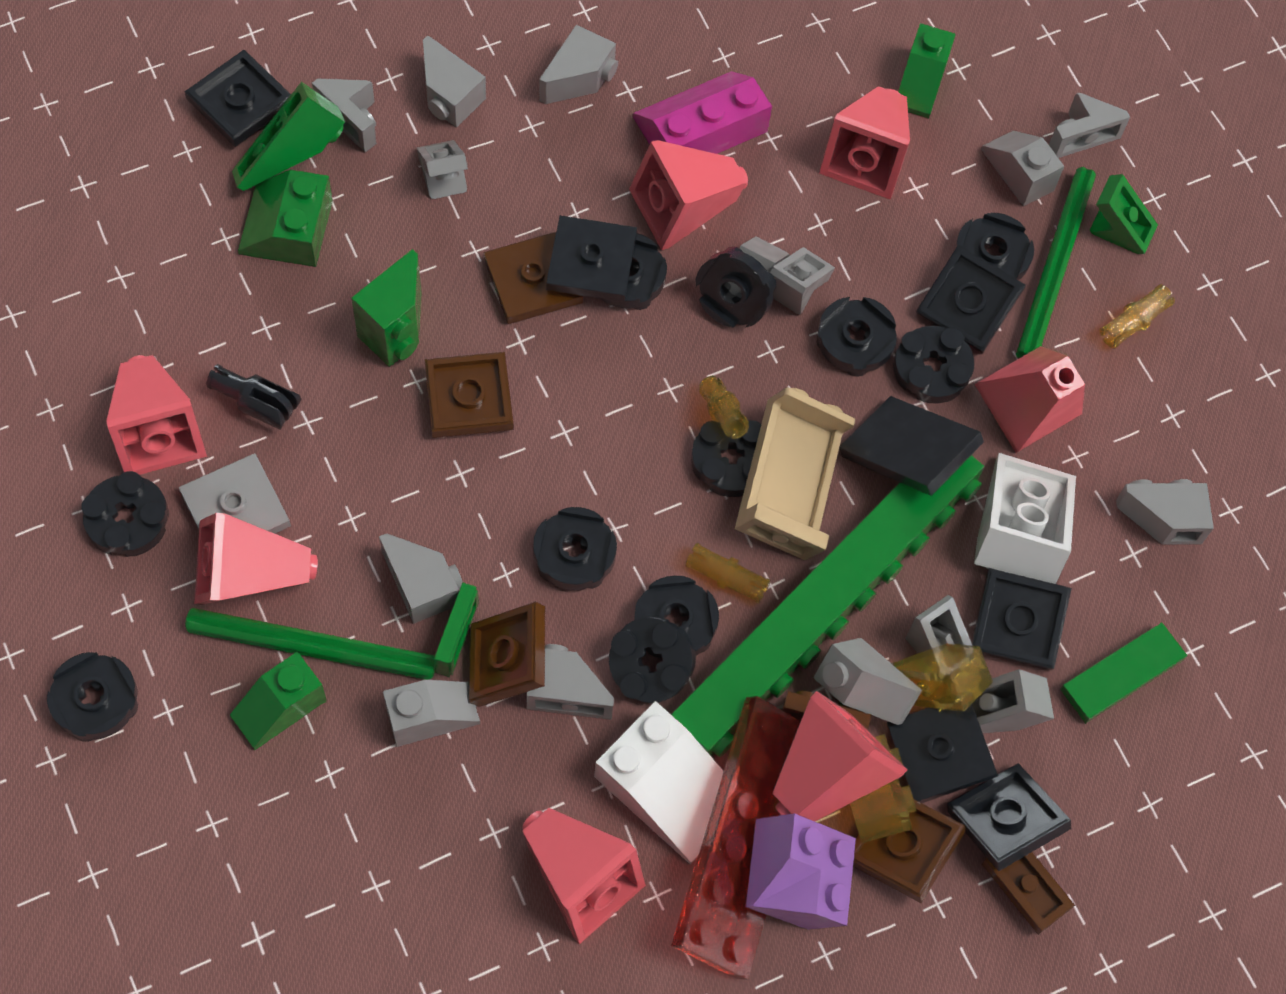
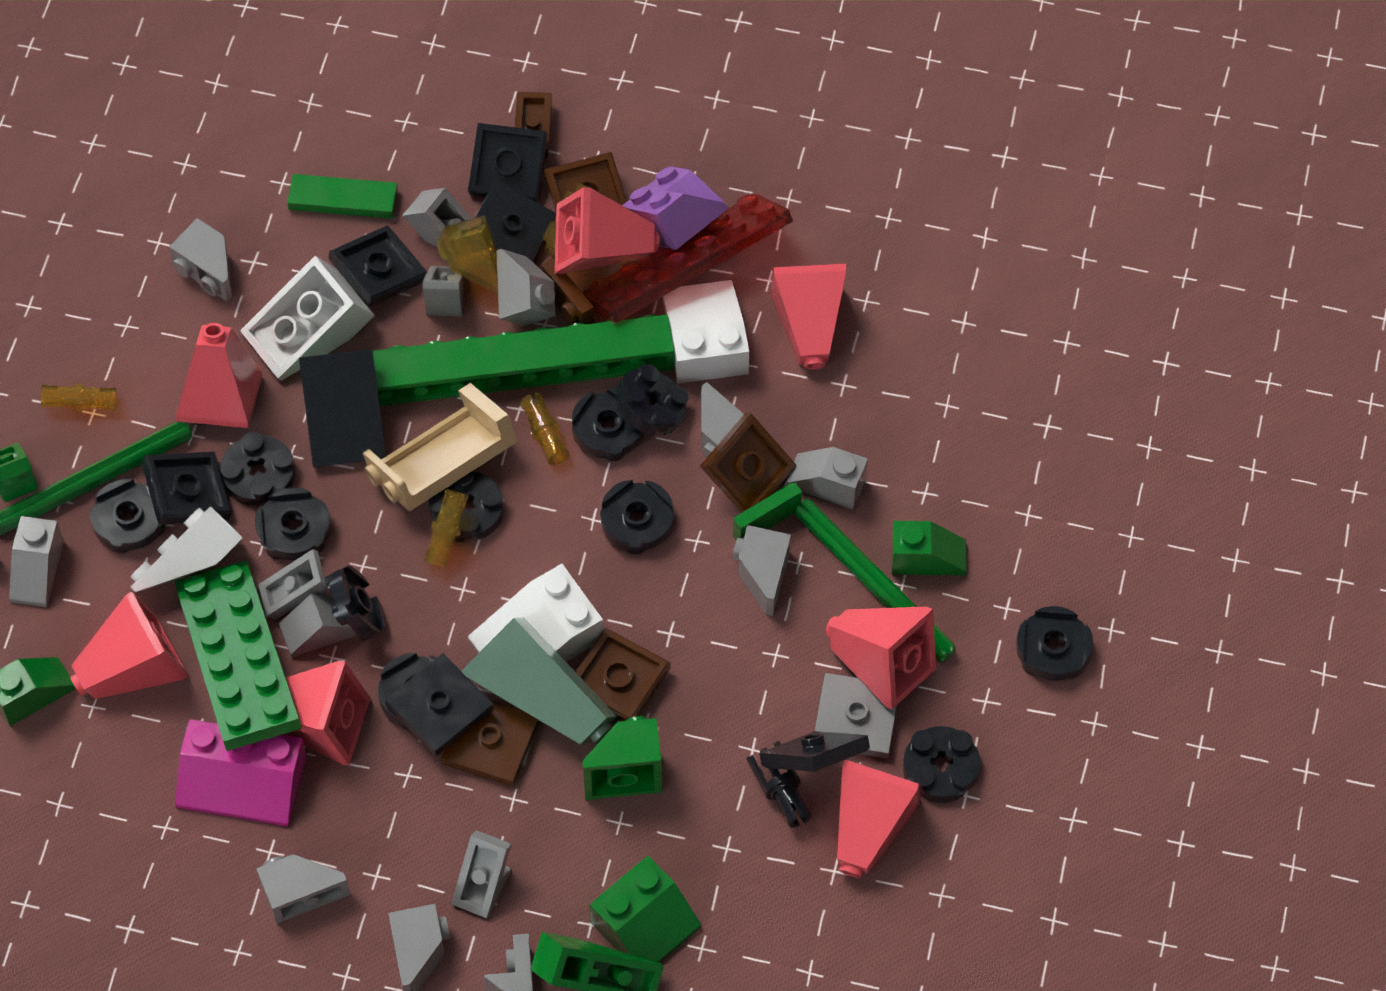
camera: 135 degrees left, 5 degrees down
none -> white slope [130,506,243,593]
none -> plate [174,560,301,751]
none -> sand green slope [461,617,617,744]
none -> white slope [468,564,603,662]
none -> black plate [759,731,870,772]

